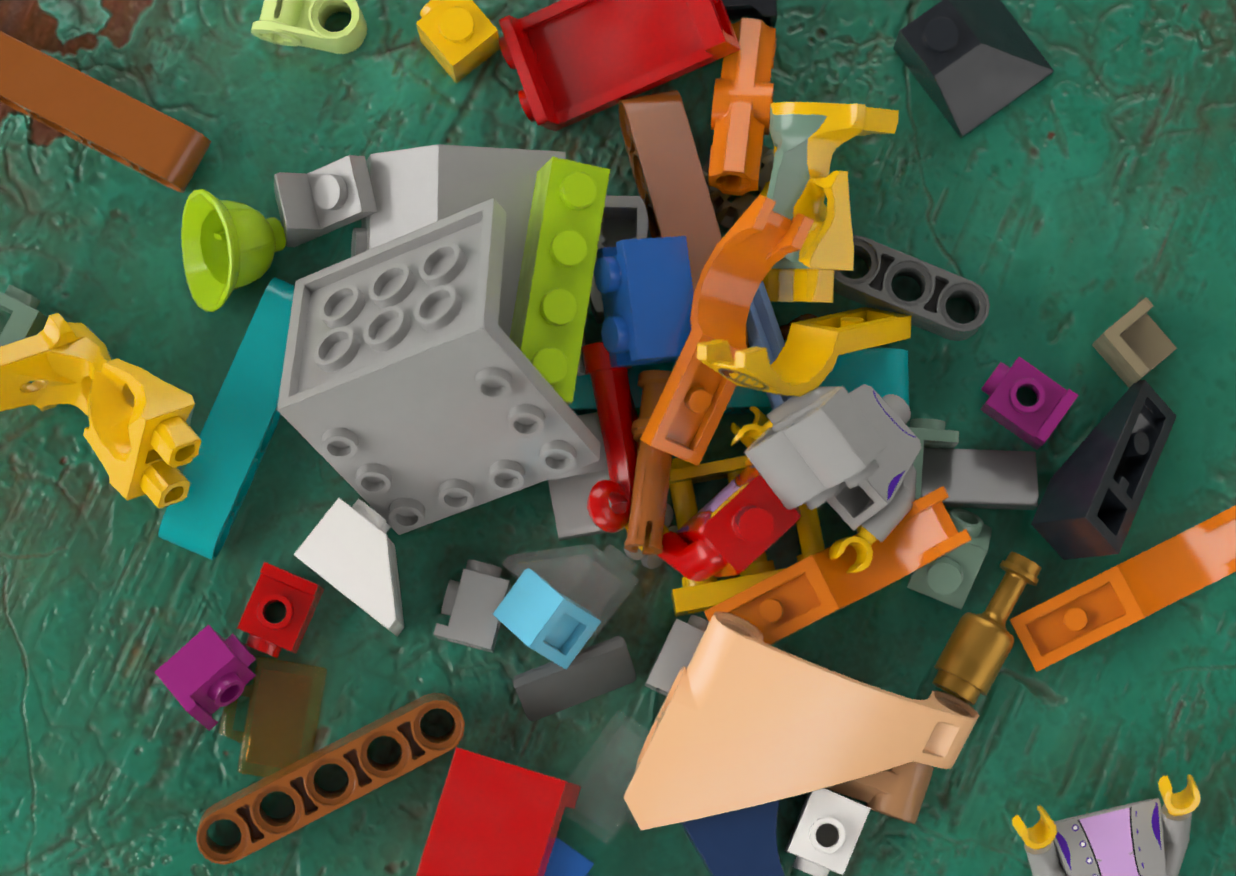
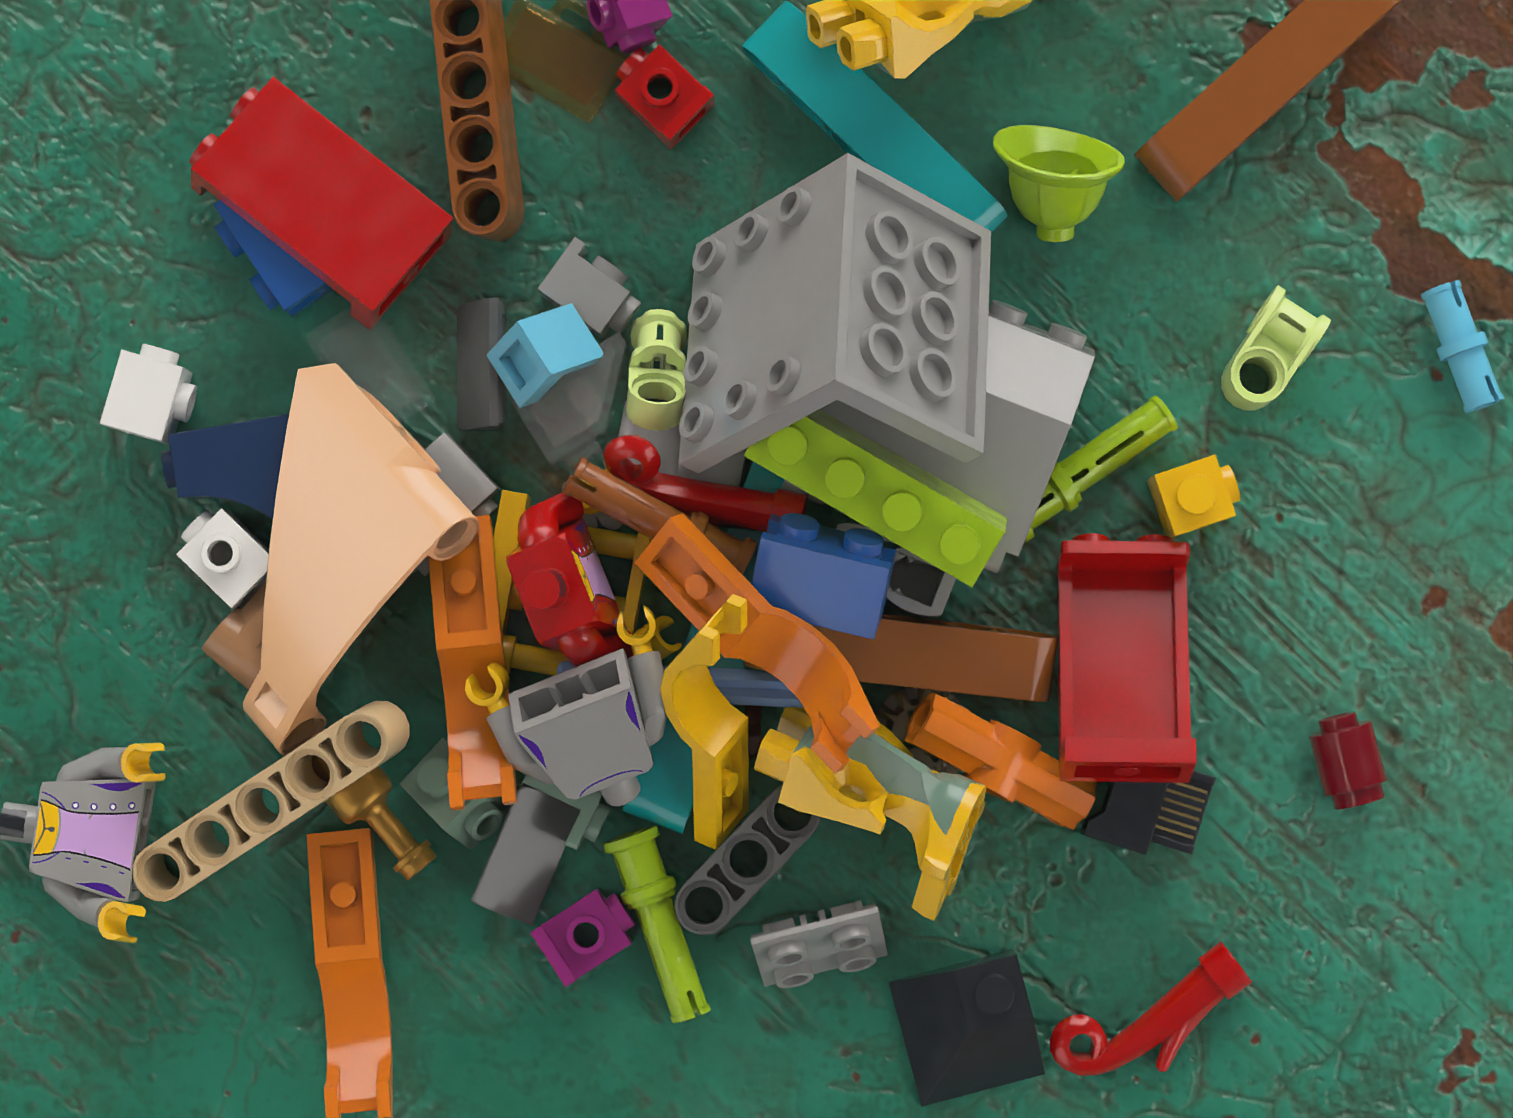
camera: 115 degrees right, 5 degrees up
light grey slope [274,155,378,247] -> none
white slope [294,498,404,636] -> none
light grey brick [744,386,887,510] -> none
black slope [1031,379,1177,560] -> none
dark tan panel [1092,297,1177,388] -> none
none -> tan beam [133,701,410,902]
none -> lime pin [602,825,711,1023]
none -> yellowish green connector [626,309,687,431]
none -> light grey hinge [750,900,888,988]
none -> lime pin [1024,395,1178,543]

